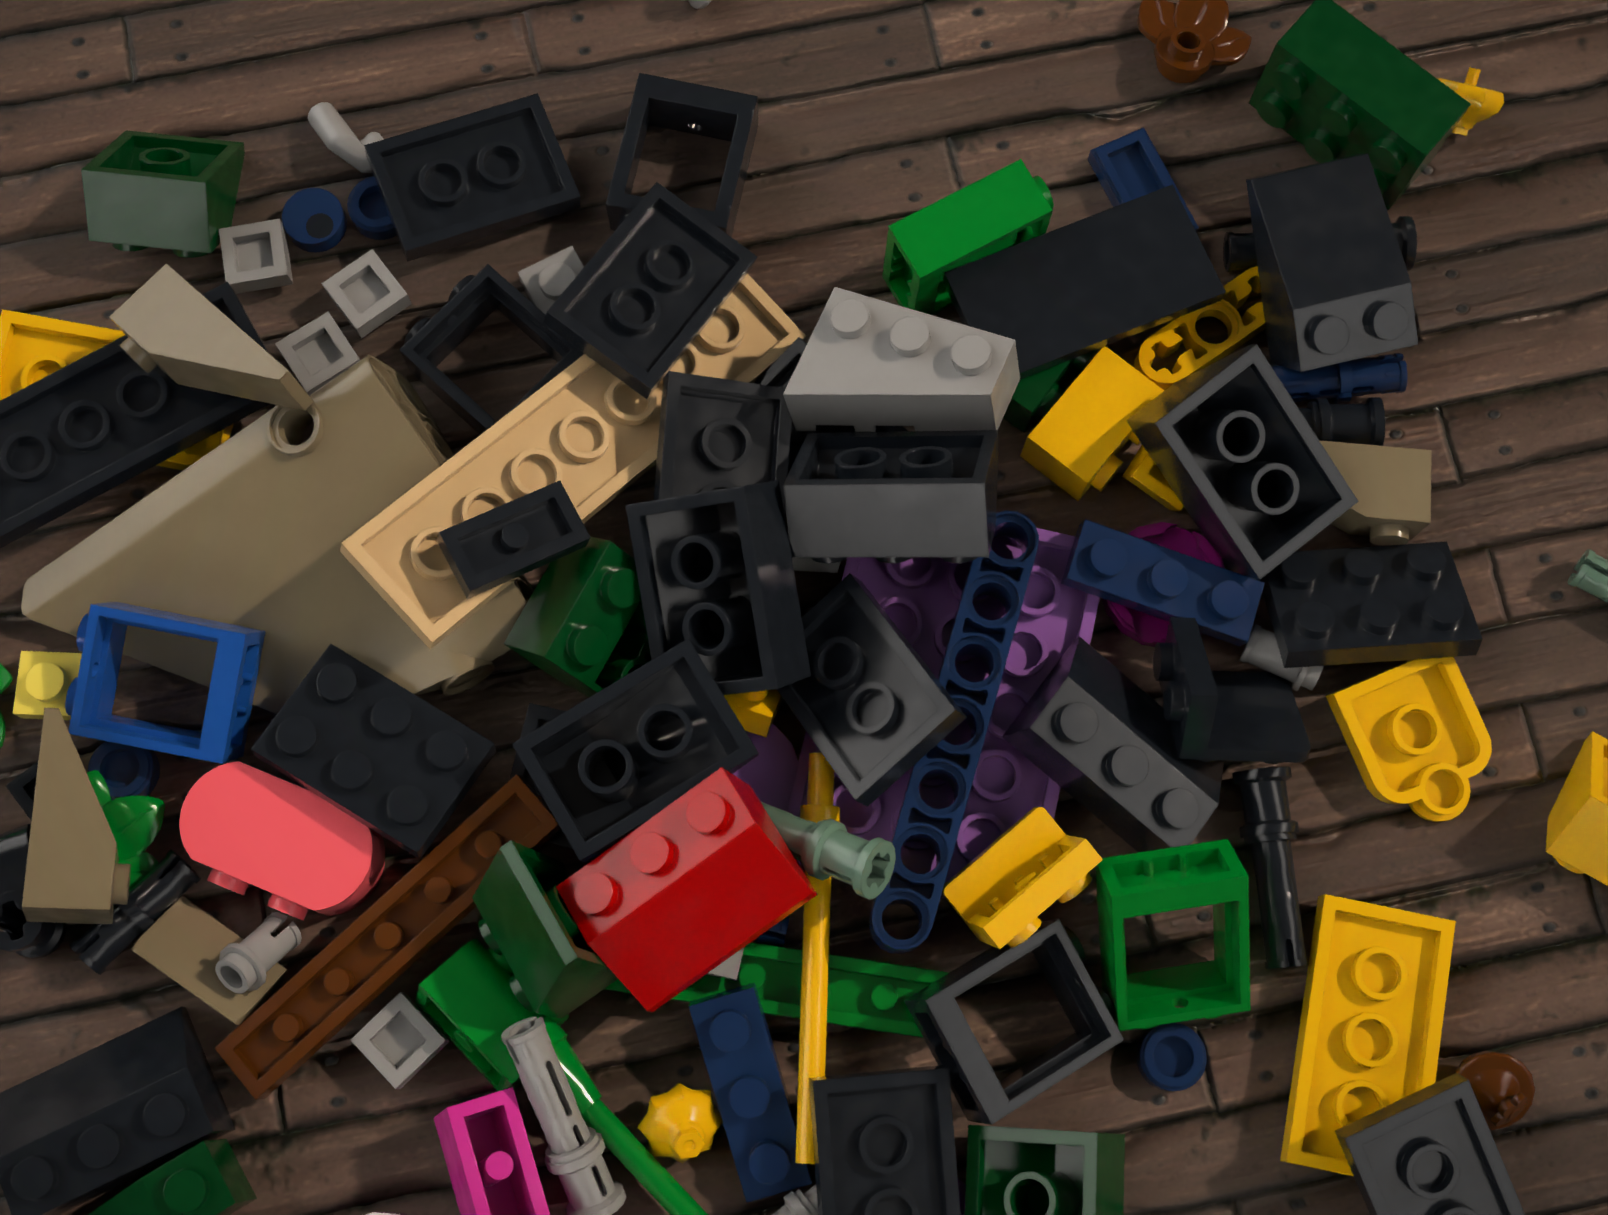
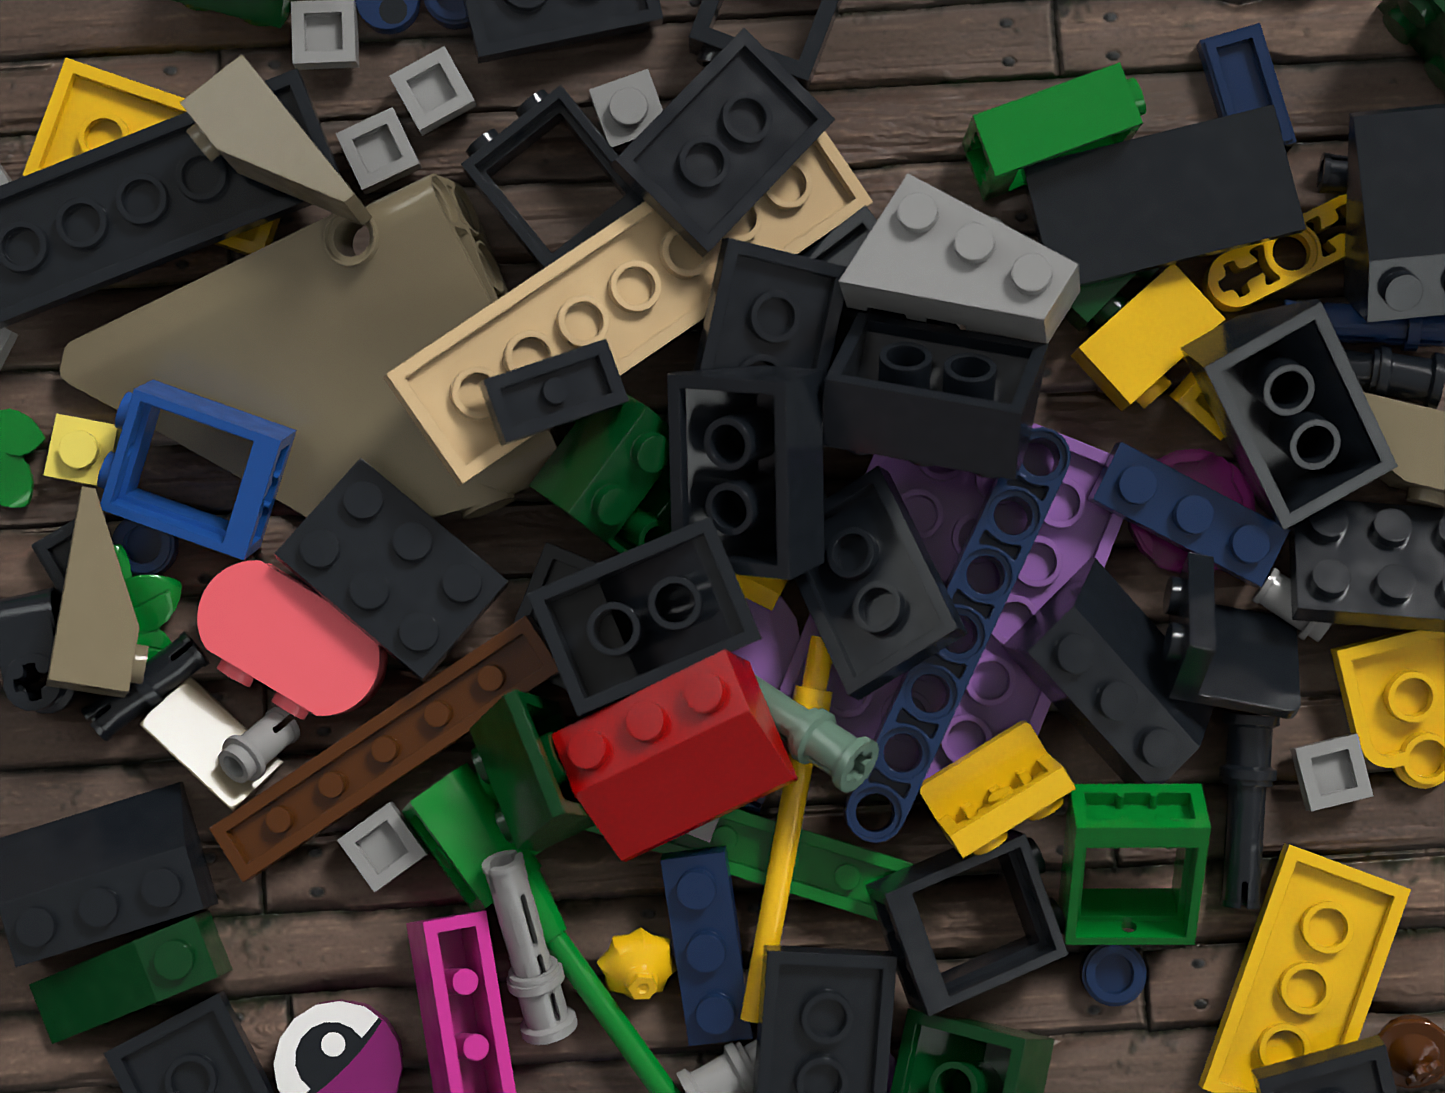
camera: 15 degrees right, 10 degrees up
none -> light grey plate [1290,733,1374,811]

